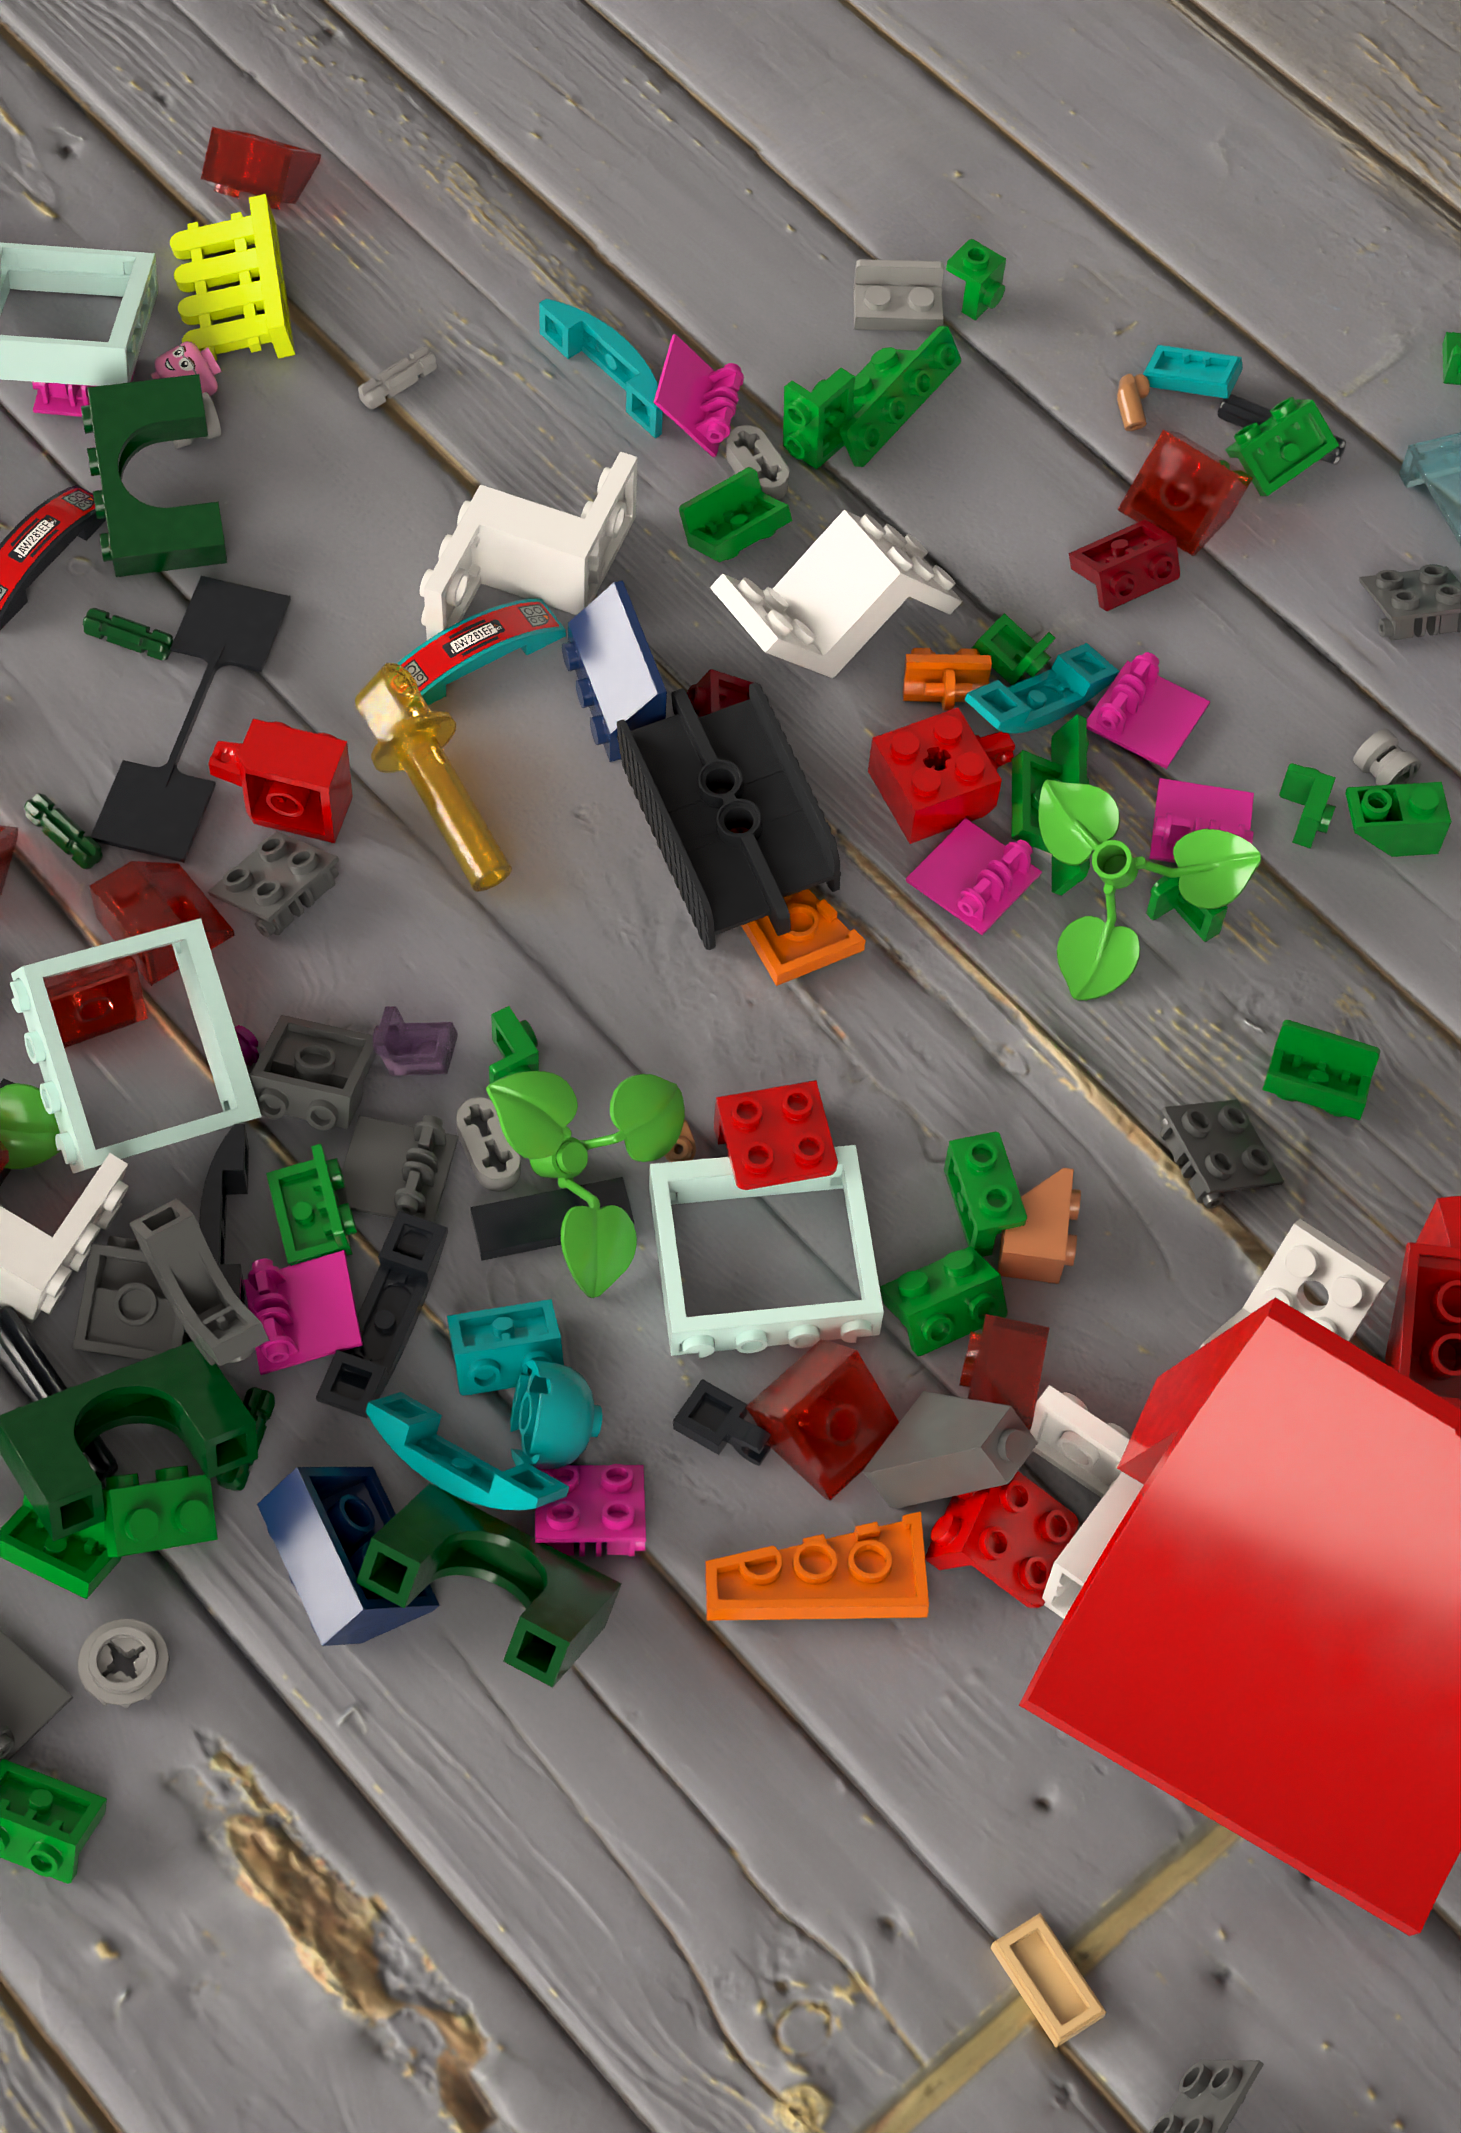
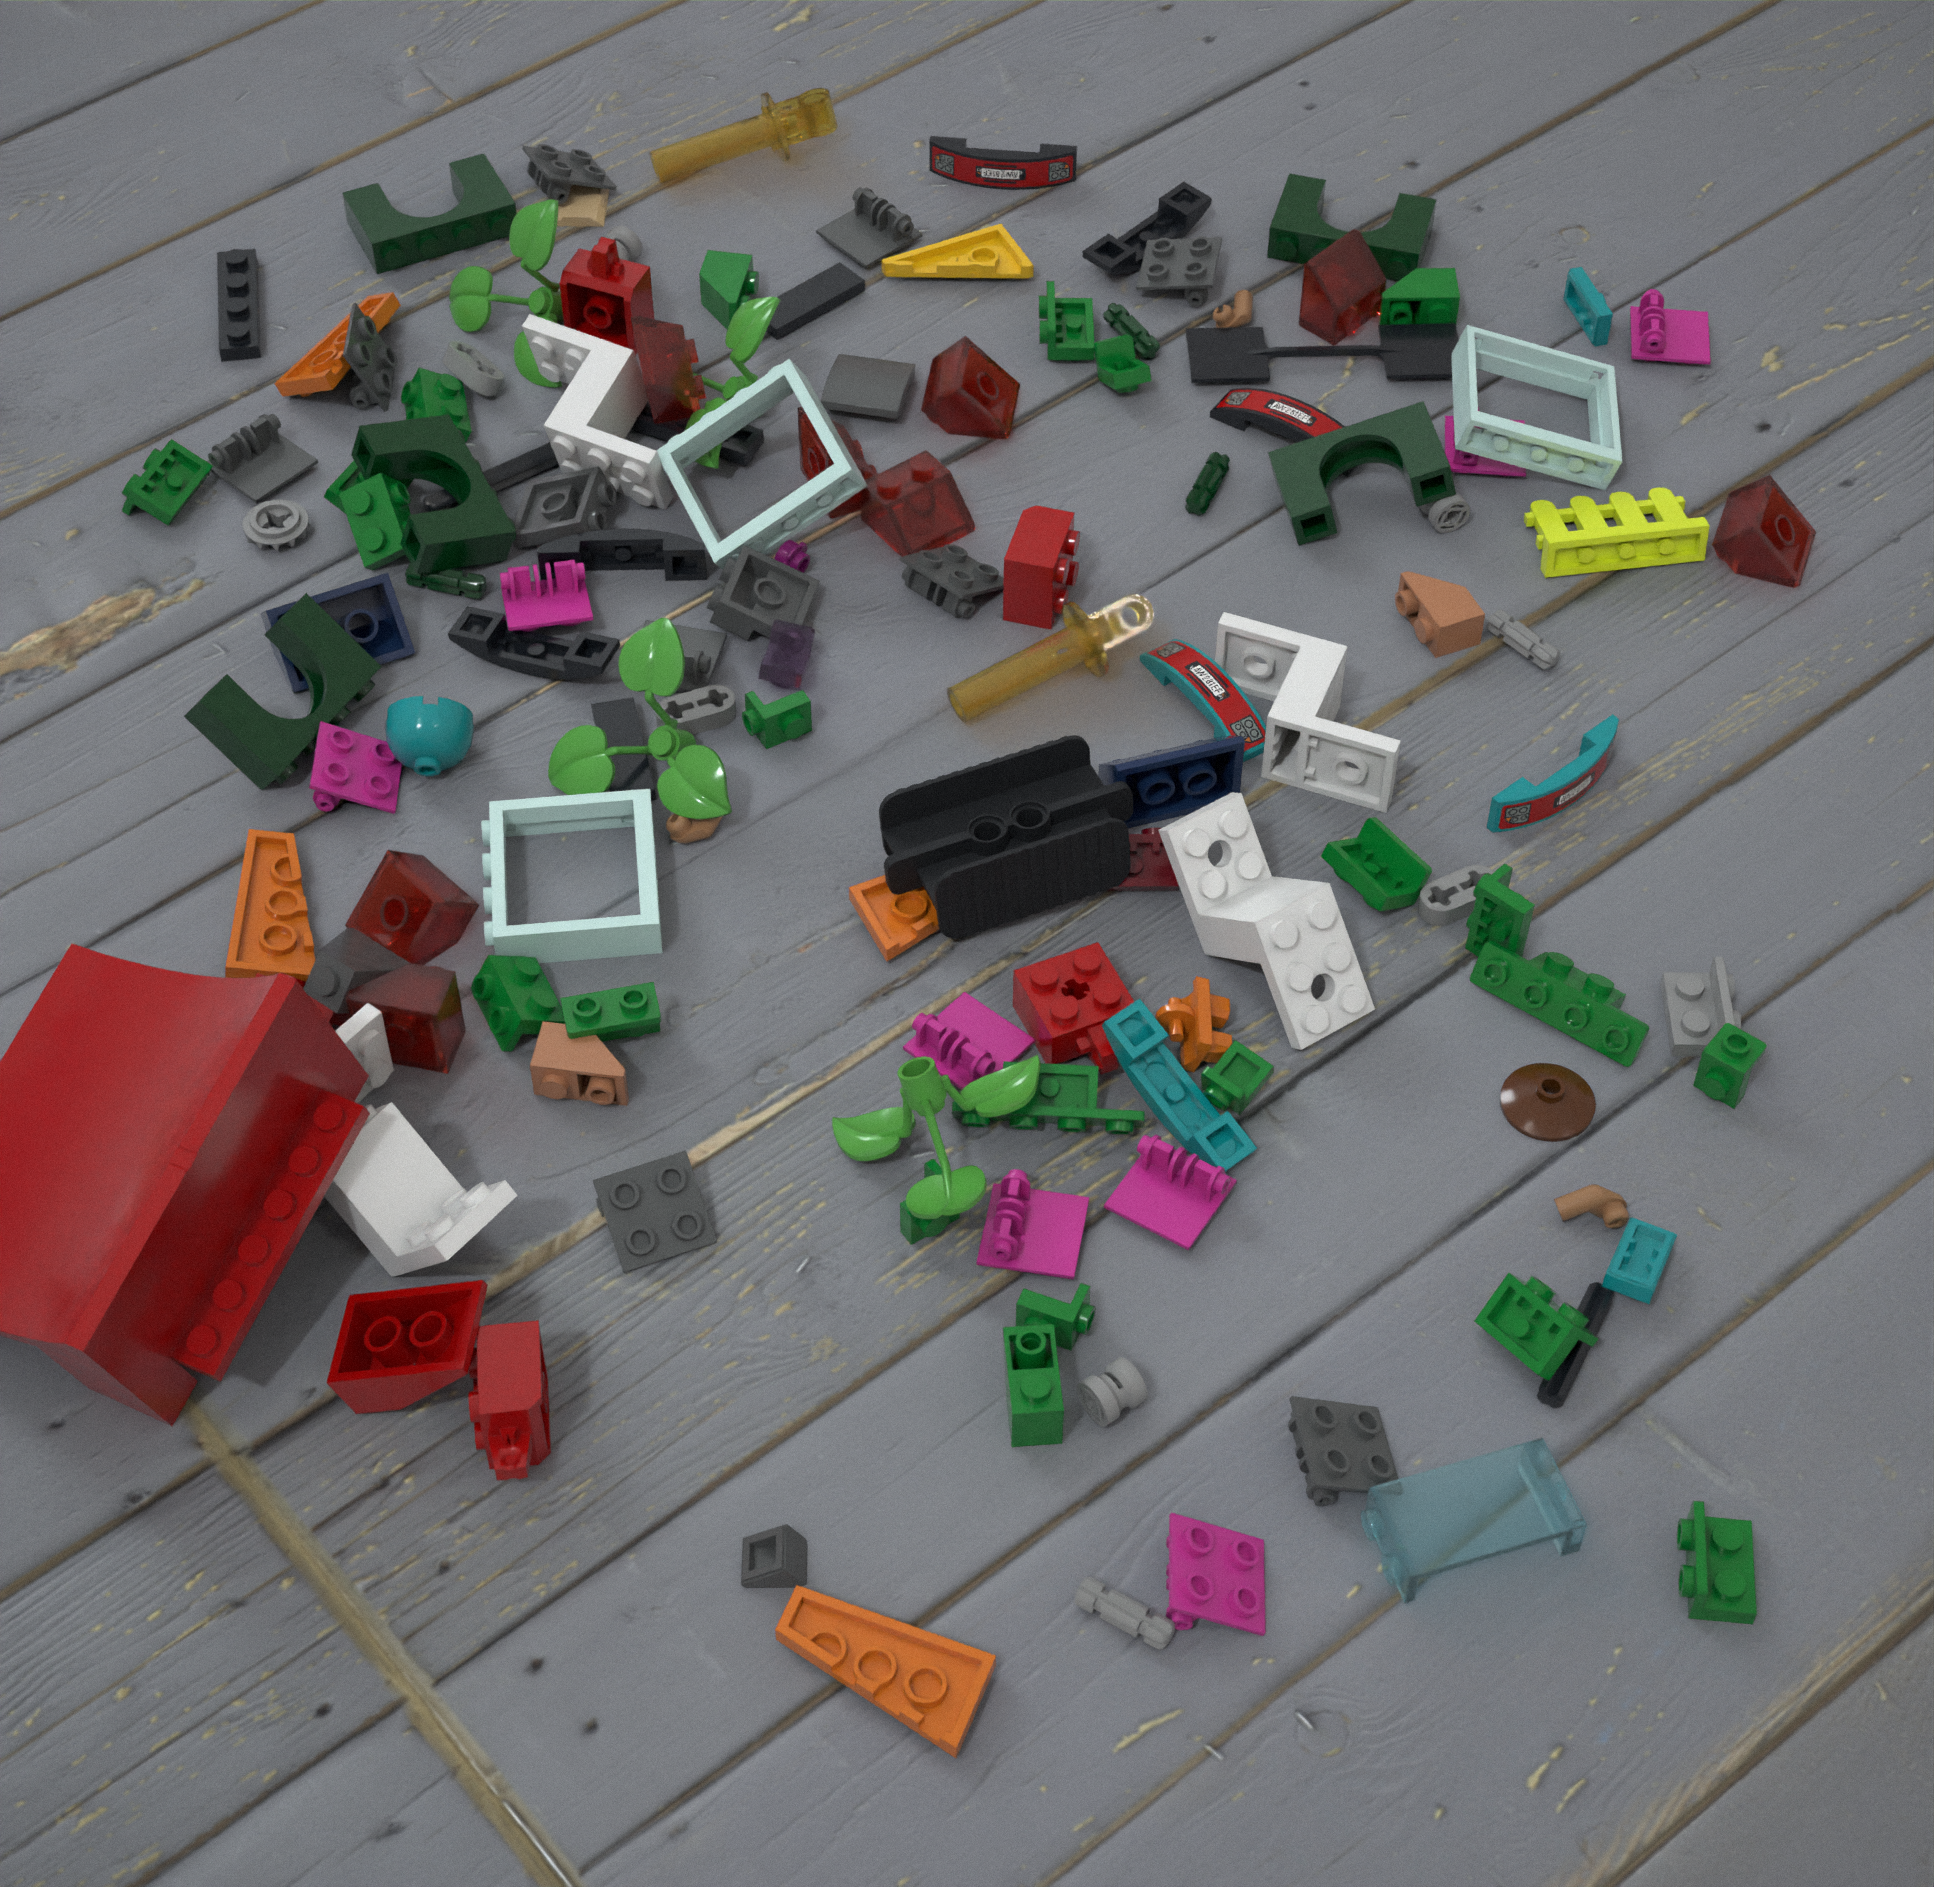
camera: 95 degrees right, 10 degrees down
dark green axle [24,793,103,870] -> none
black hinge [90,576,291,863] -> none
dark grey arch [129,1198,269,1366] -> none
bright pink head [150,341,222,396] -> none
green bracket [266,1144,357,1266] -> none
teal slope [365,1392,569,1510] -> none
teal bracket [447,1299,564,1396] -> none
dark pink hinge [654,334,744,457] -> none
black plate [673,1379,771,1466] -> none
red bracket [714,1080,838,1190] -> none
dark red bracket [1069,519,1180,611] -> none
clear red slope [1117,430,1254,556] -> none
green bracket [1262,1020,1380,1120] -> none
none -> nougat slope [1395,571,1485,658]
none -> reddish brown dish [1500,1063,1596,1142]

